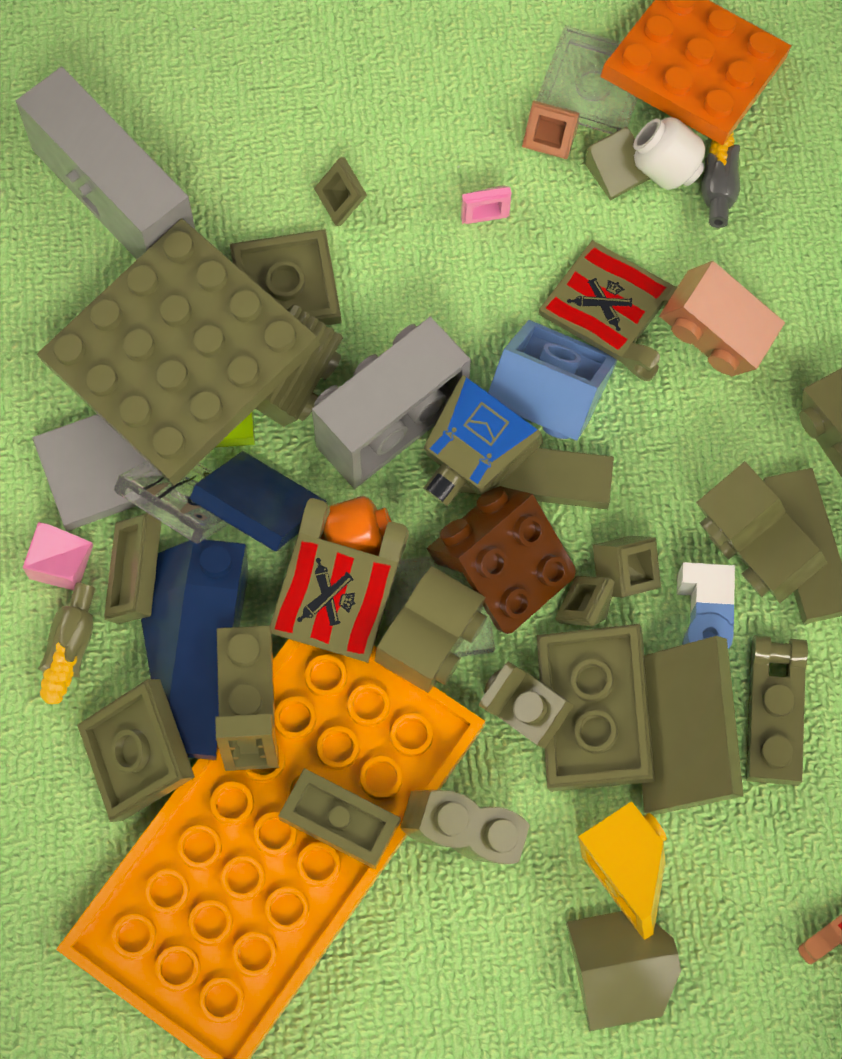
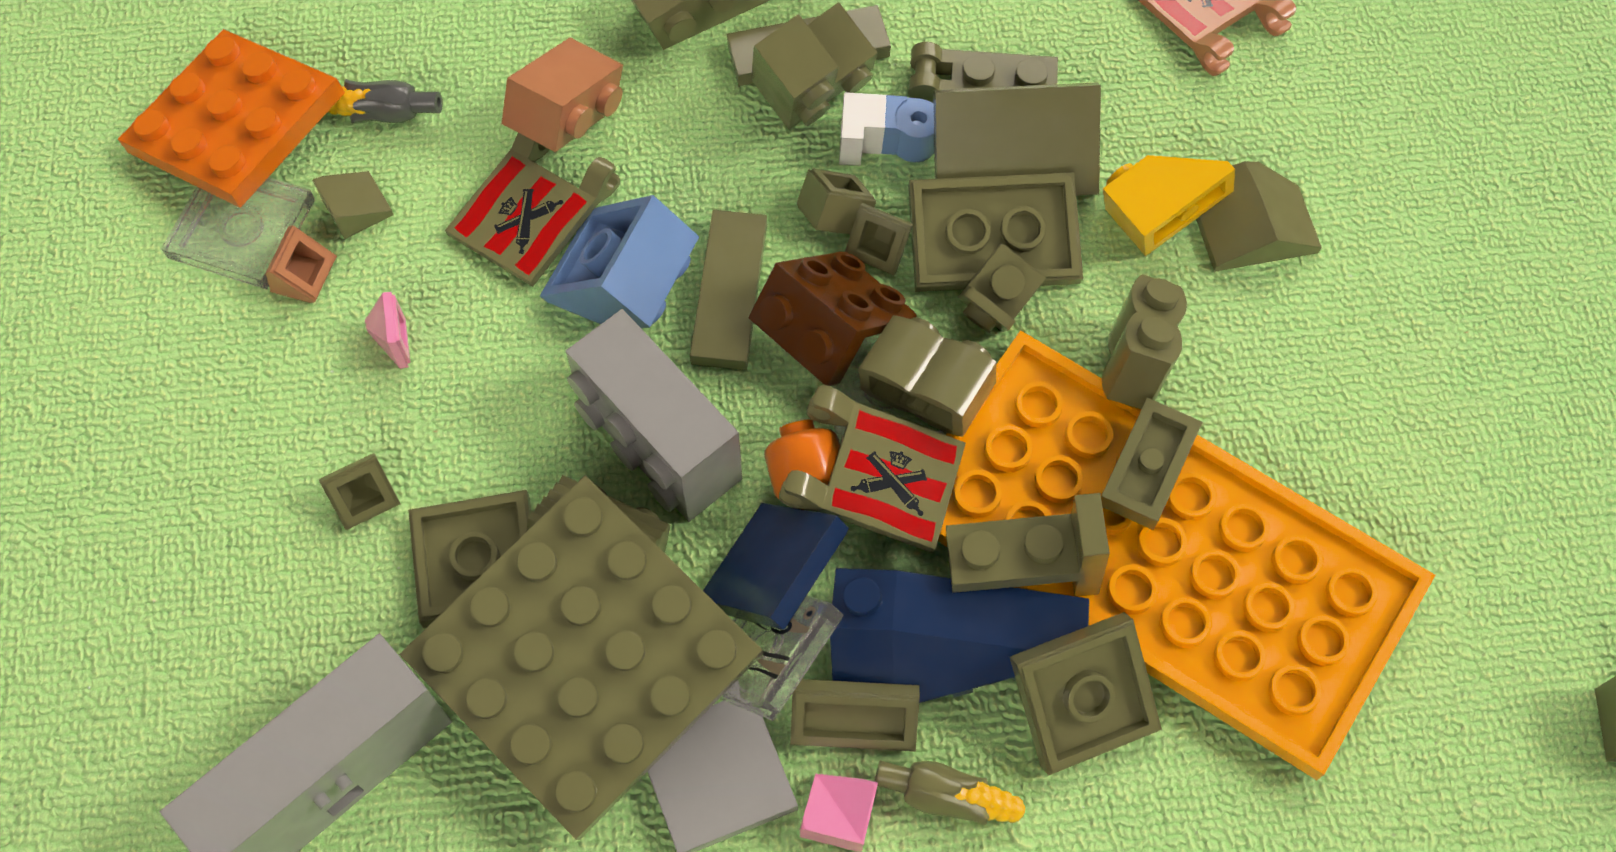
camera: 90 degrees left, 5 degrees down
torso [423,375,543,507] -> none
white head [633,117,706,190] -> none

